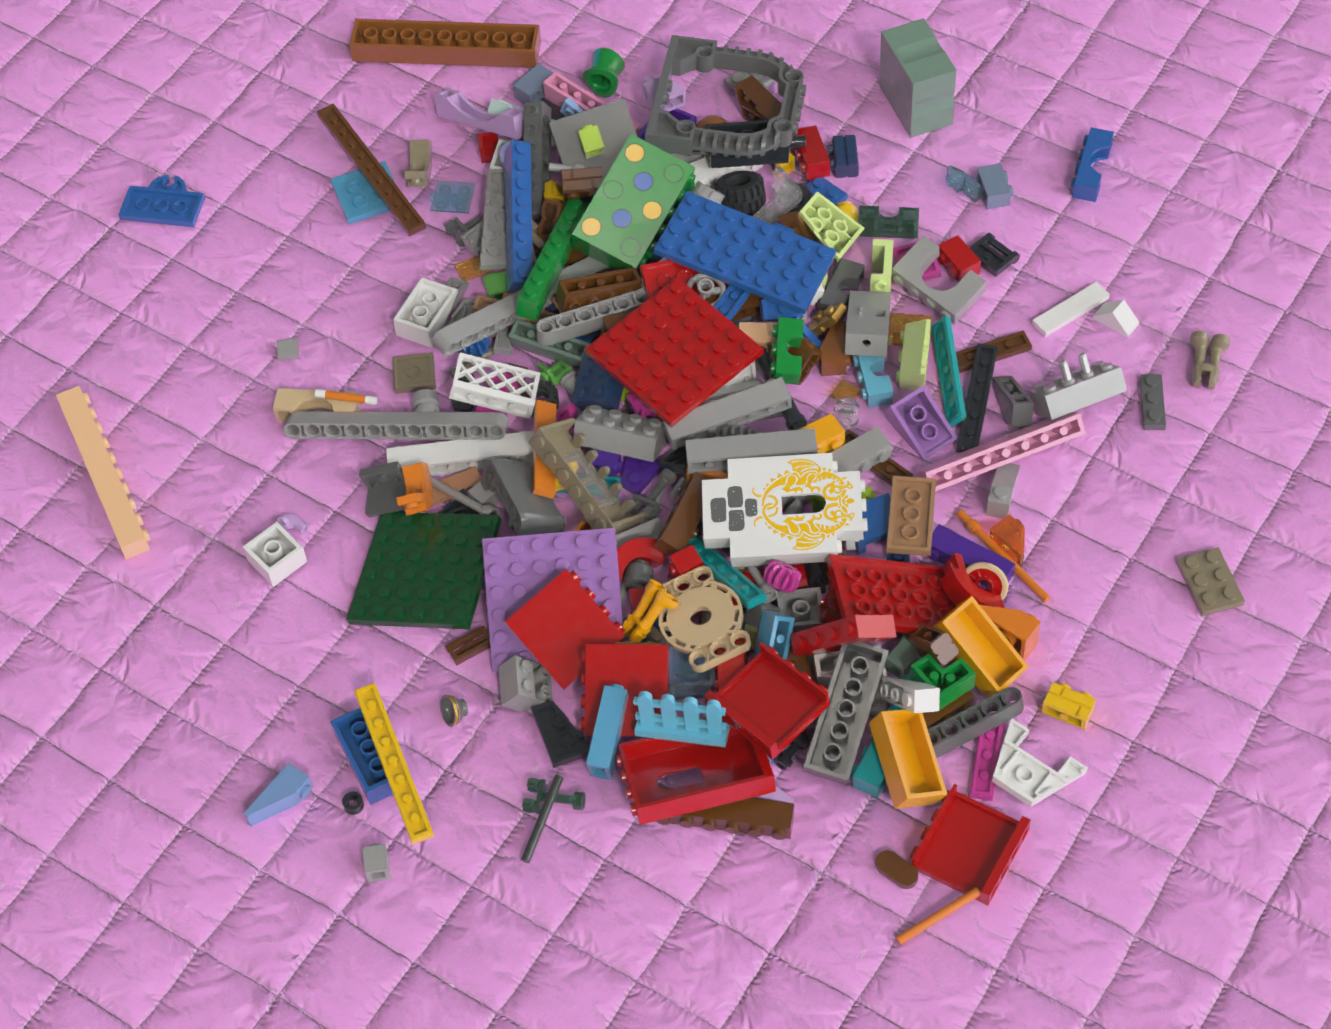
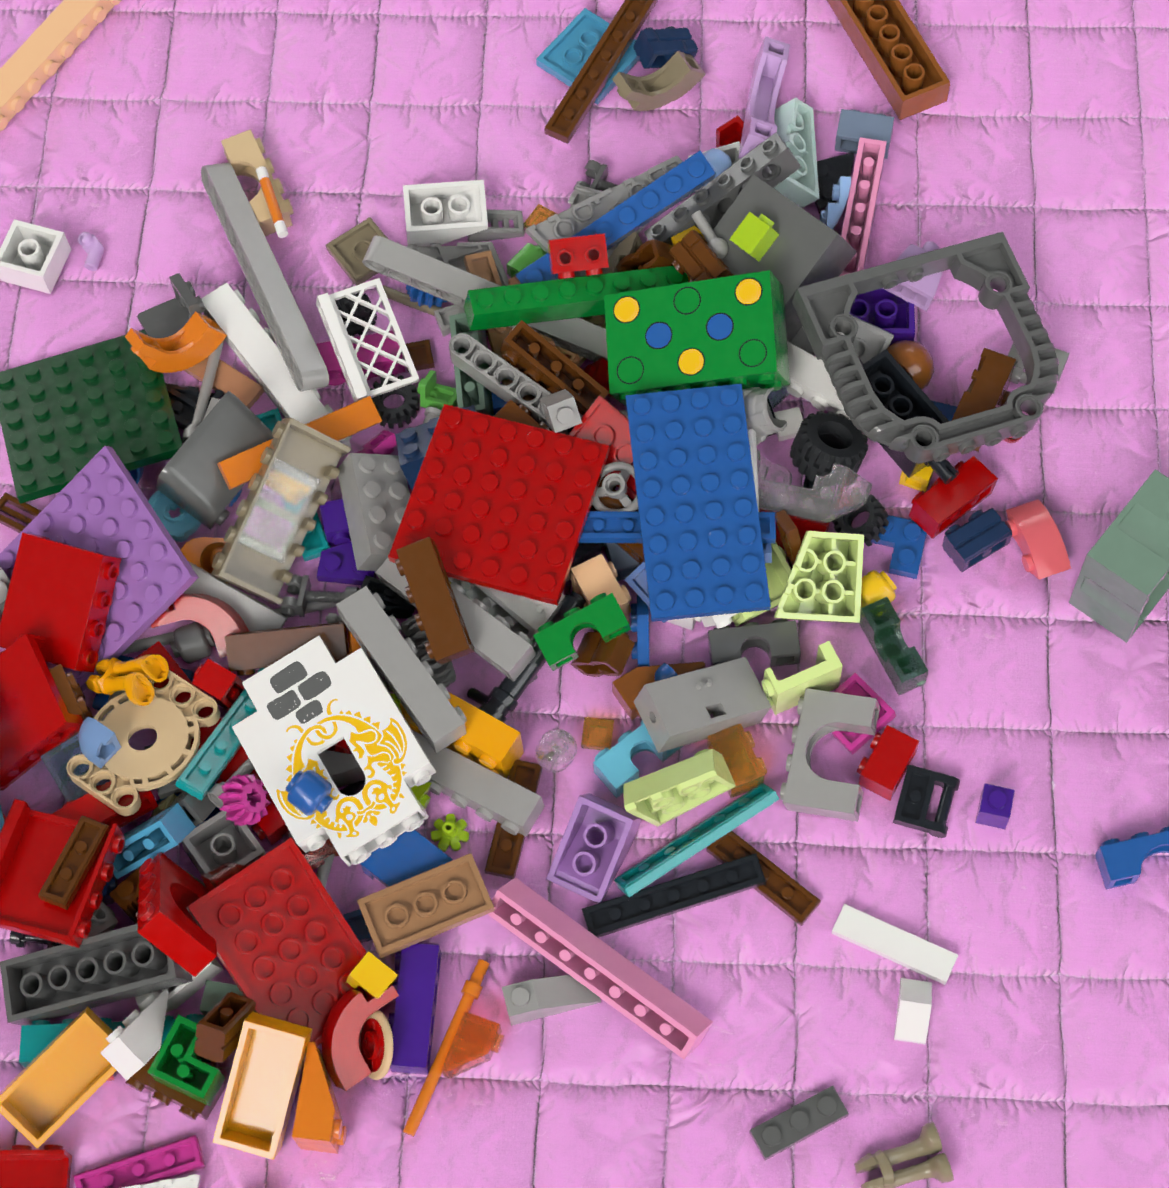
camera: 60 degrees right, 10 degrees up
light grey tile [277,338,299,361] -> none
light grey wheel [412,389,440,412] -> none
clear light blue hinge [430,180,475,214] -> none
green hat [582,48,625,98] -> none
pearl gold wing [808,303,847,335] -> none
dark grey beam [928,687,1024,758] -> none
clear light blue slope [945,165,982,202] -> none
sand blue brick [976,163,1013,210] -> none
dark grey slope [992,376,1034,428] -> none
piece [1028,353,1127,420] -> none
none -> reddish brown tile [38,815,111,910]
none -> medium blue brick [78,717,121,769]
none -> blue head [285,770,333,816]
none -> yellow panel [346,951,398,999]
none -> reddish brown brick [395,537,475,664]
none -> light grey brick [539,389,582,433]
none -> red brick [547,233,609,279]
none -> dark blue brick [633,26,698,69]
none -> blue hinge [655,663,678,682]
none -> dark purple brick [975,783,1015,829]
none -> coral brick [1005,499,1071,580]

